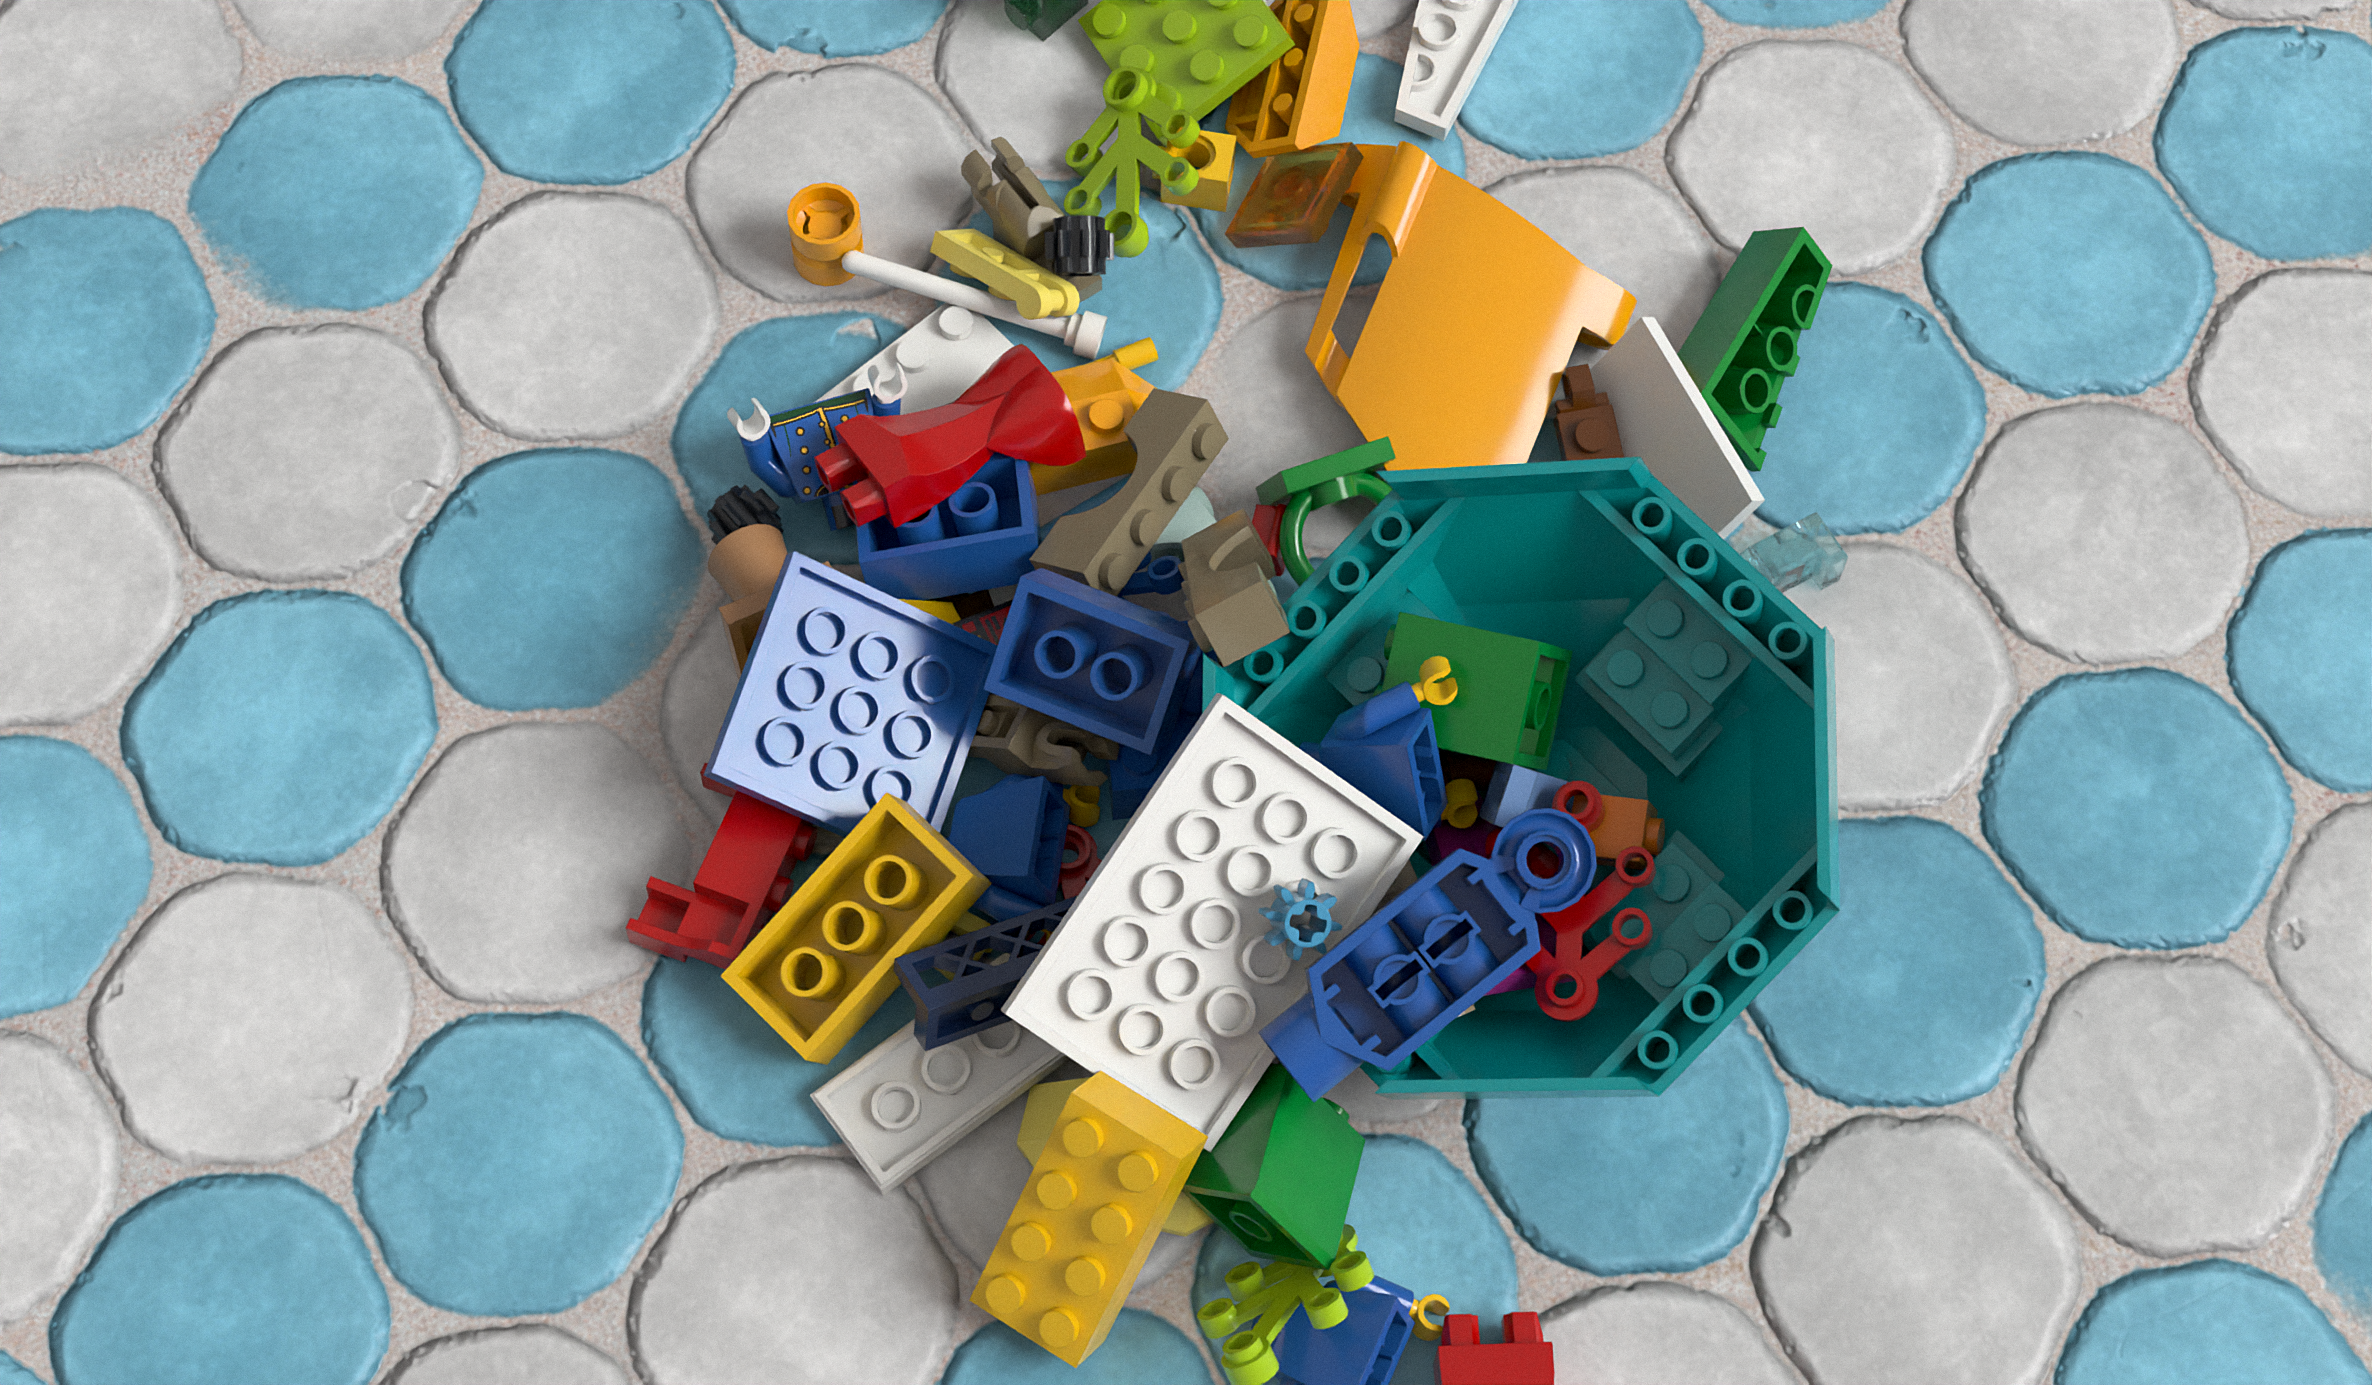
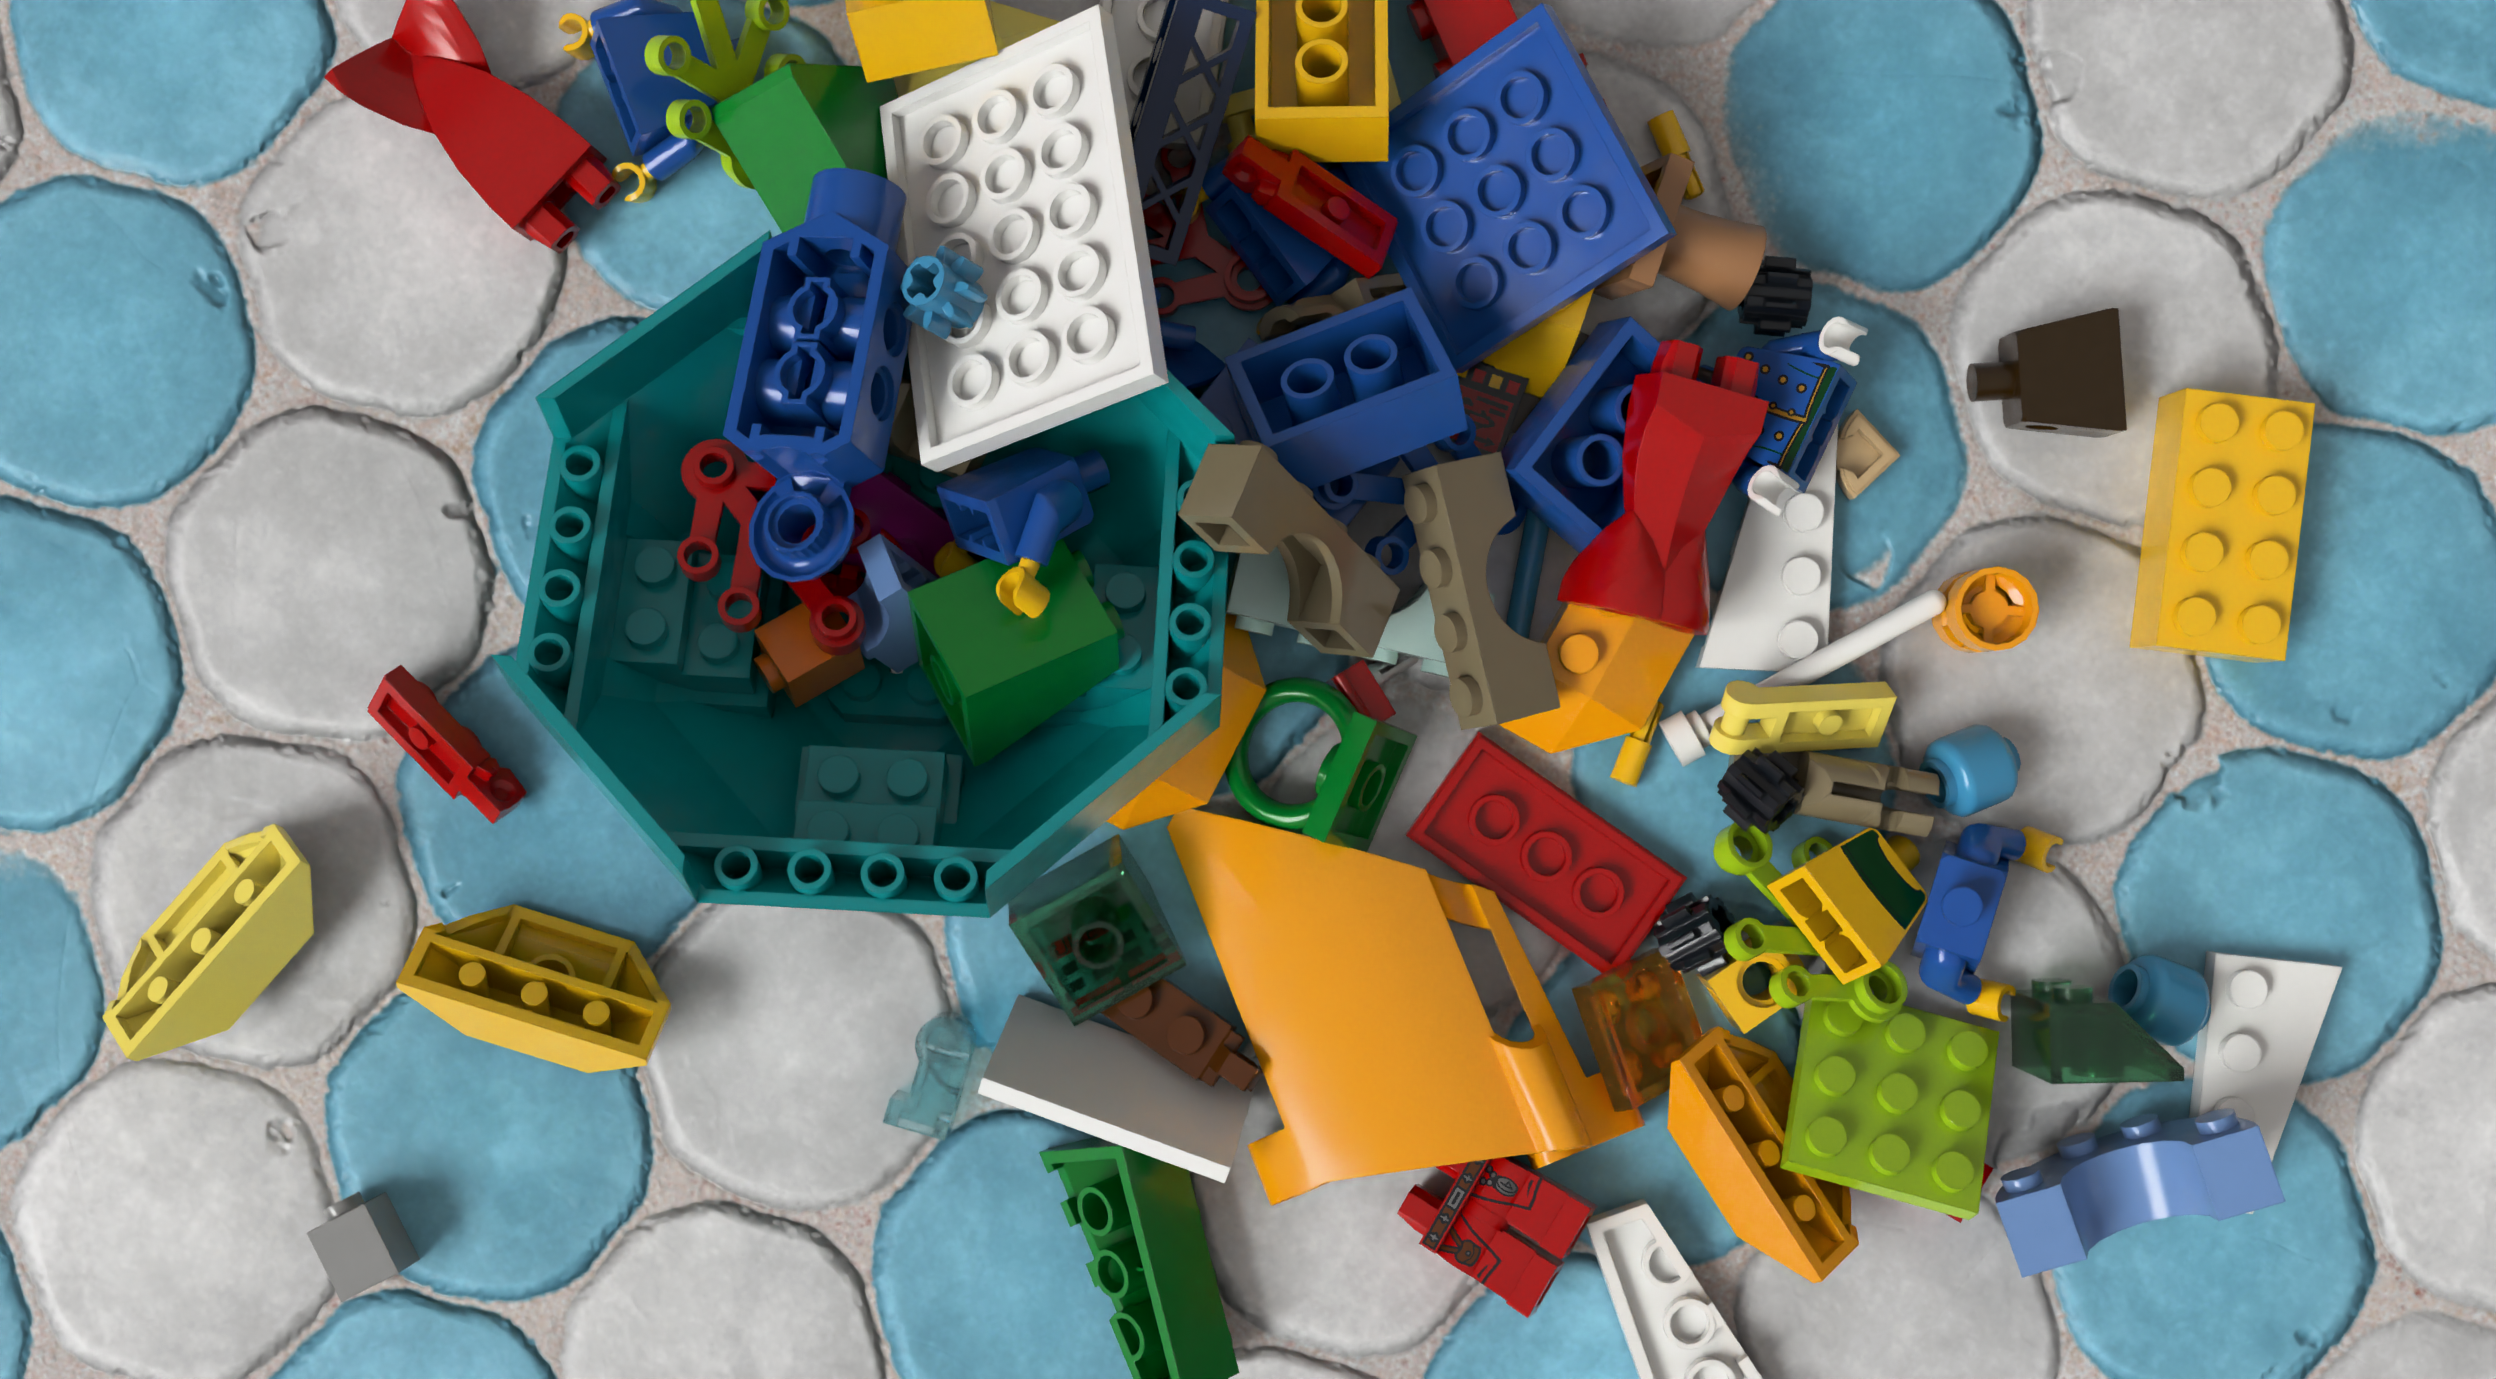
camera: 135 degrees right, 25 degrees up
none -> light yellow wedge [102,824,314,1061]
none -> light grey brick [307,1192,420,1302]
none -> red hinge [367,665,527,824]
none -> yellow wedge [396,904,671,1073]
none -> red hinge [1222,135,1398,279]
none -> red hips [1397,1156,1598,1318]
none -> red tile [1405,731,1687,982]
none -> yellow pin [1647,110,1705,200]
none -> black gear [1654,892,1736,977]
none -> yellow torso [1767,827,1927,985]
none -> tan tile [1836,409,1901,500]
none -> blue torso [1910,823,2063,1022]
none -> dark azure head [1919,724,2021,817]
none -> dark brown torso [1966,308,2127,438]
none -> yellow brick [2129,388,2315,663]

